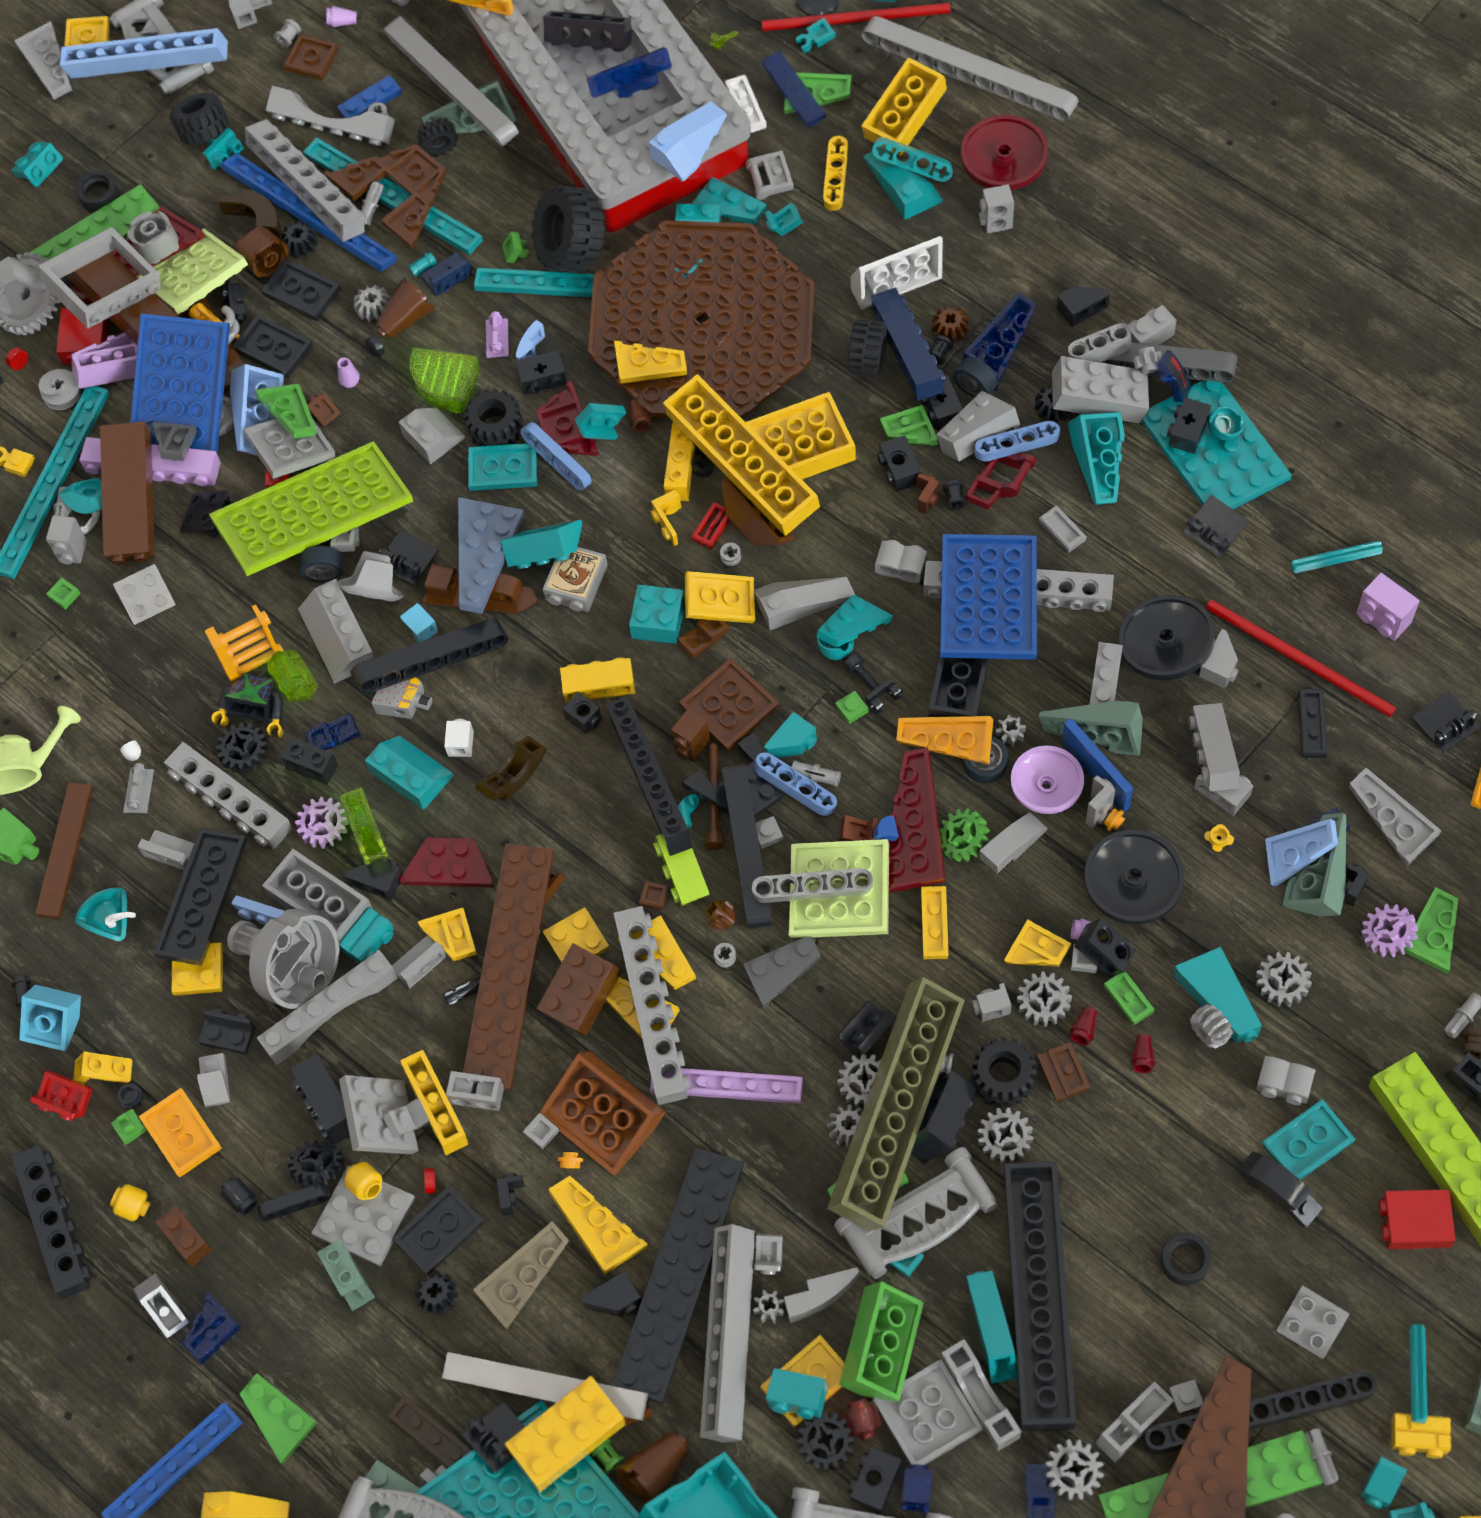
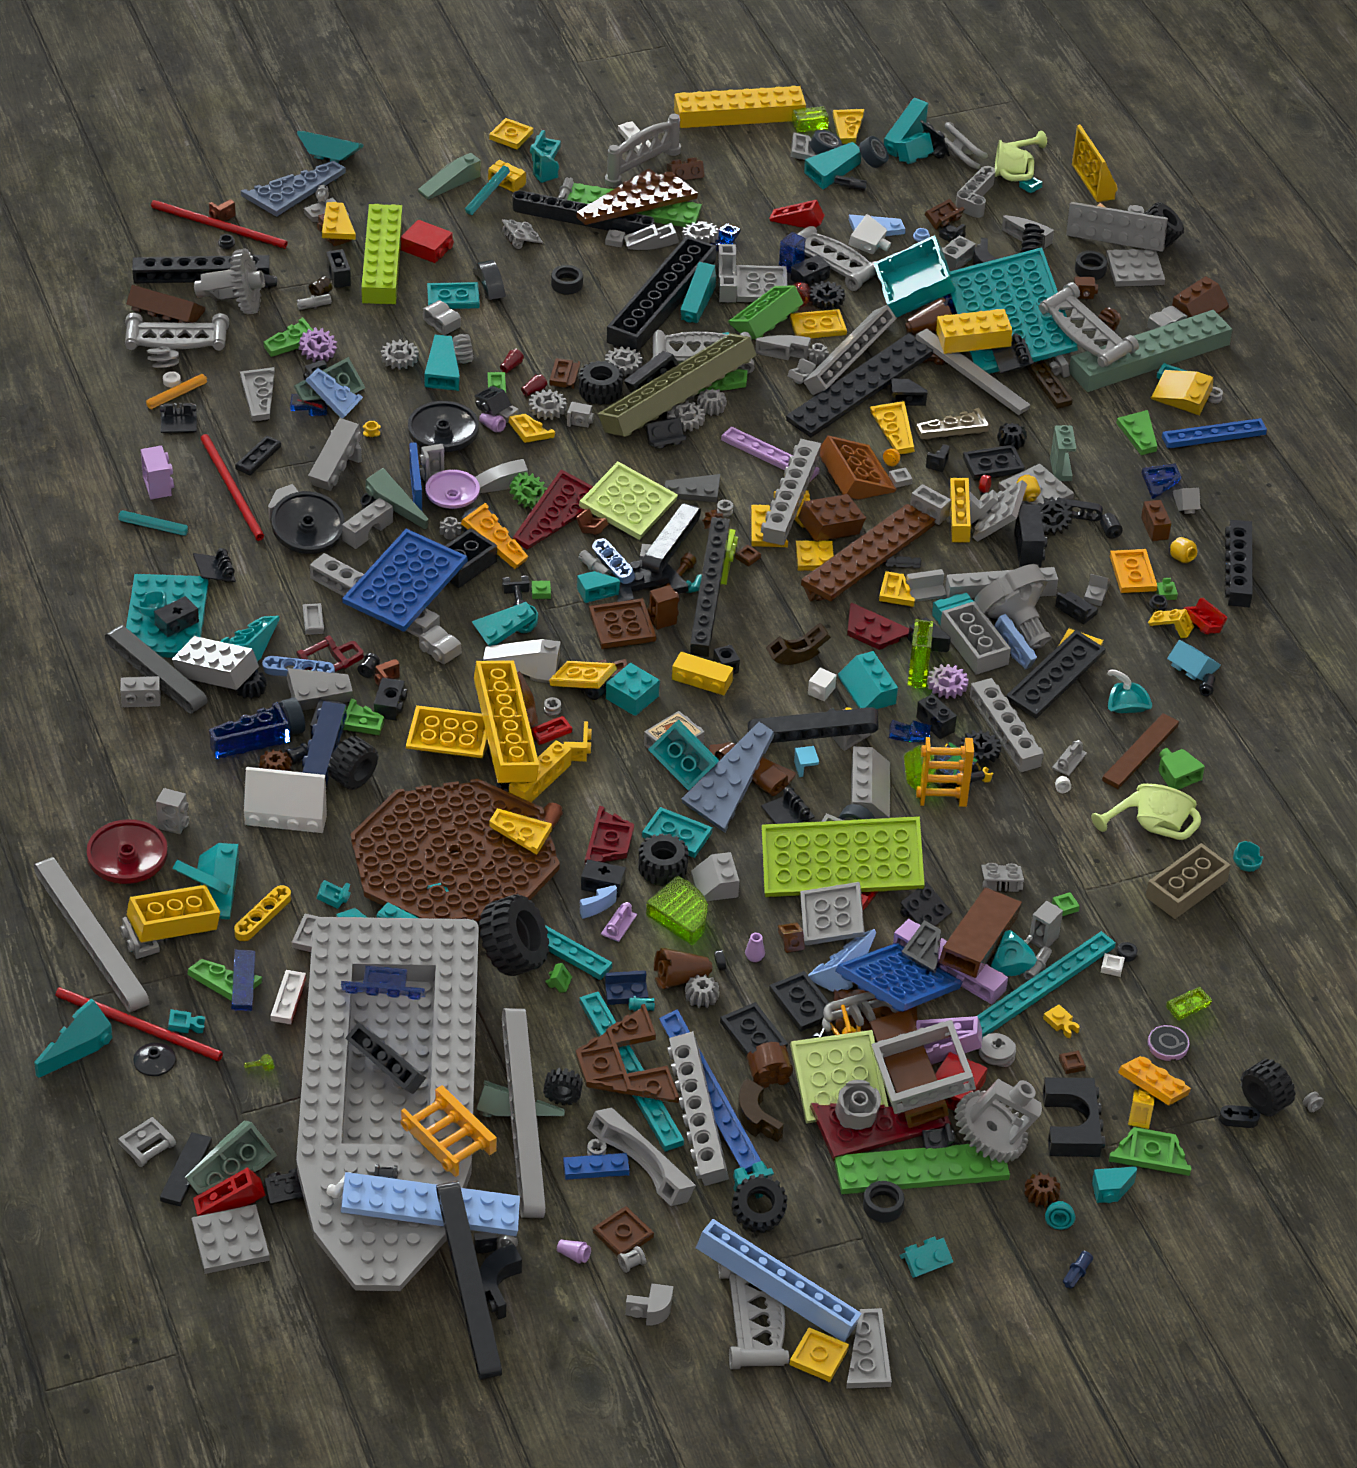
camera: 160 degrees left, 20 degrees down
light grey panel [138,830,194,870] -> none
bright green wing [255,384,316,439] -> none
black gear [281,220,318,258] -> none
light grey piece [338,551,404,602] -> none
light grey axle [361,182,383,226] -> none
medium blue beam [521,422,592,491] -> none
teal bracket [575,403,626,440] -> none
light blue wedge [649,102,727,182] -> none
light grey beam [752,868,873,903] -> none
teal brick [766,1368,828,1419] -> none
blue tile [874,816,899,841] -> none
yellow plate [921,886,948,959] -> none
black slope [1057,285,1110,327] -> none
light grey beam [1068,323,1132,362] -> none
light grey gear [1133,347,1163,374] -> none
slope [1158,350,1191,402] -> none

